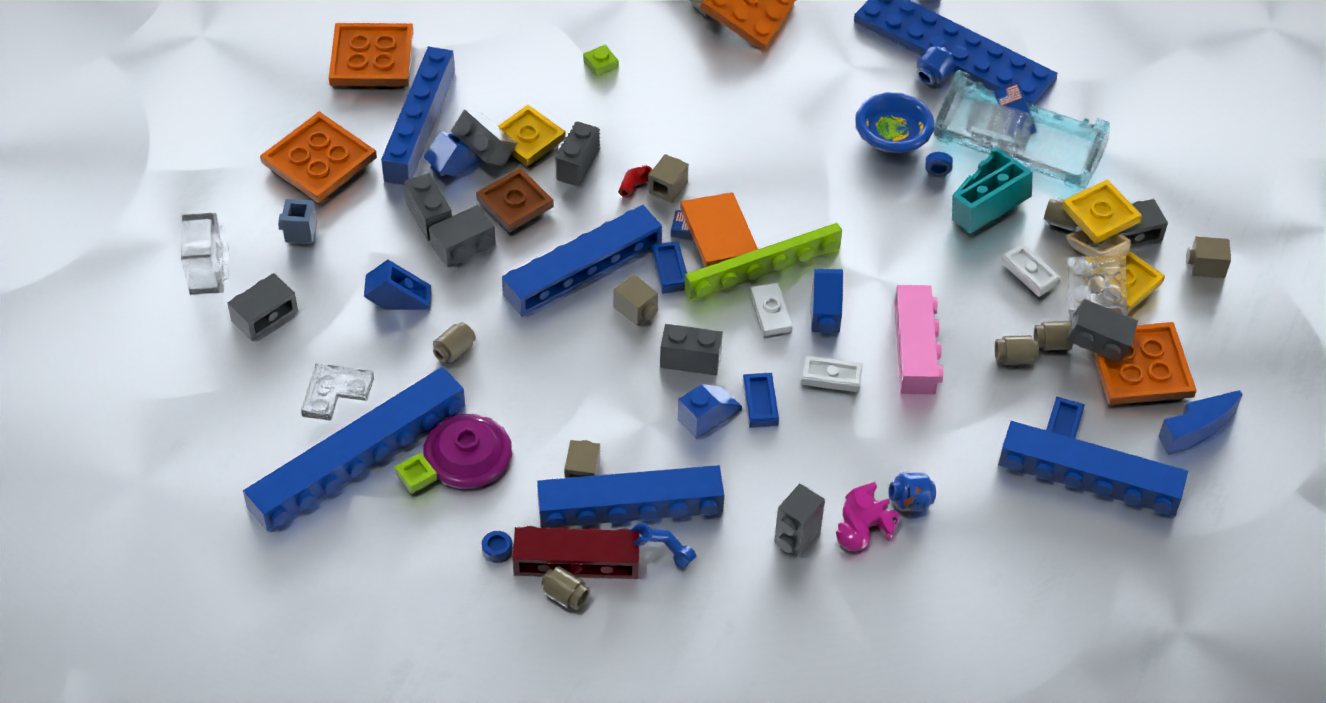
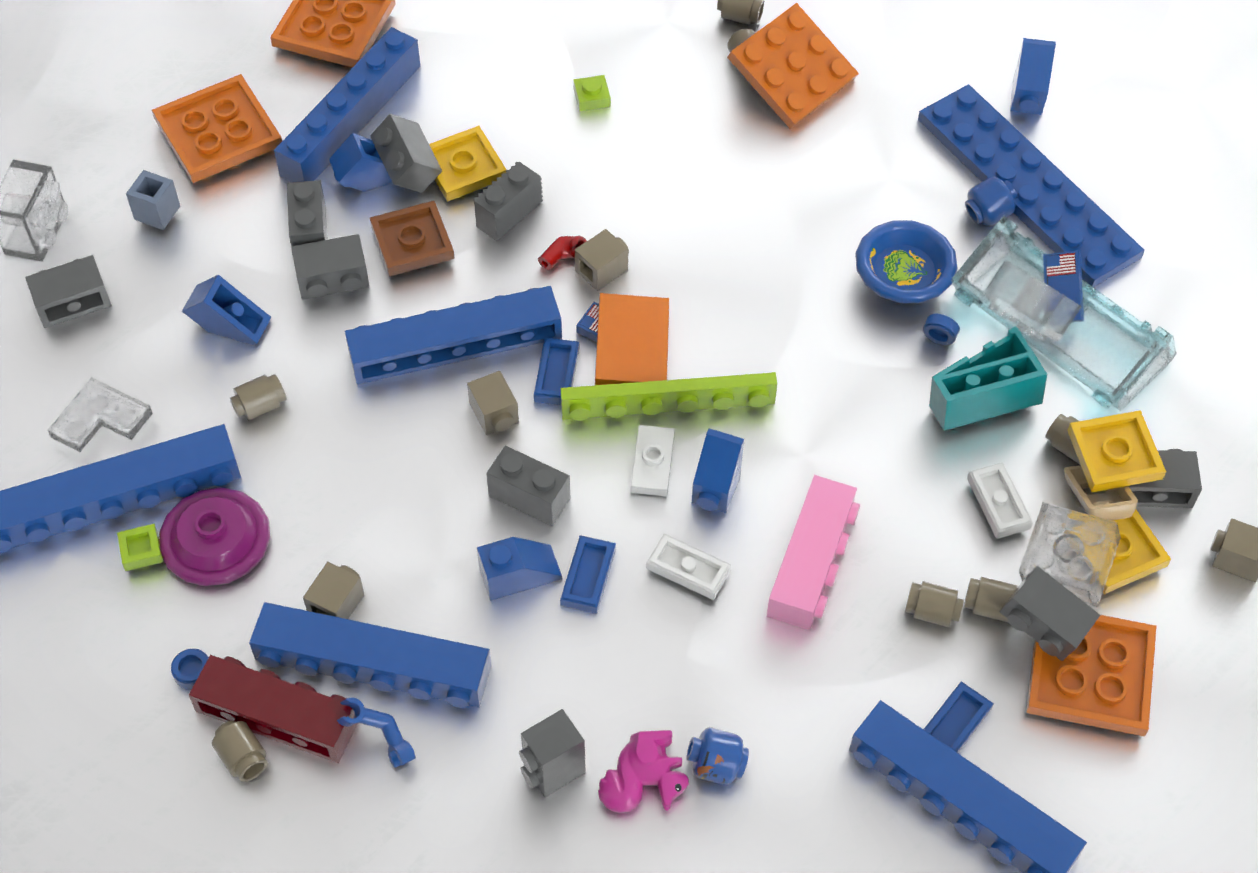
camera: 20 degrees right, 5 degrees up
blue slope [1158,390,1243,455] -> none

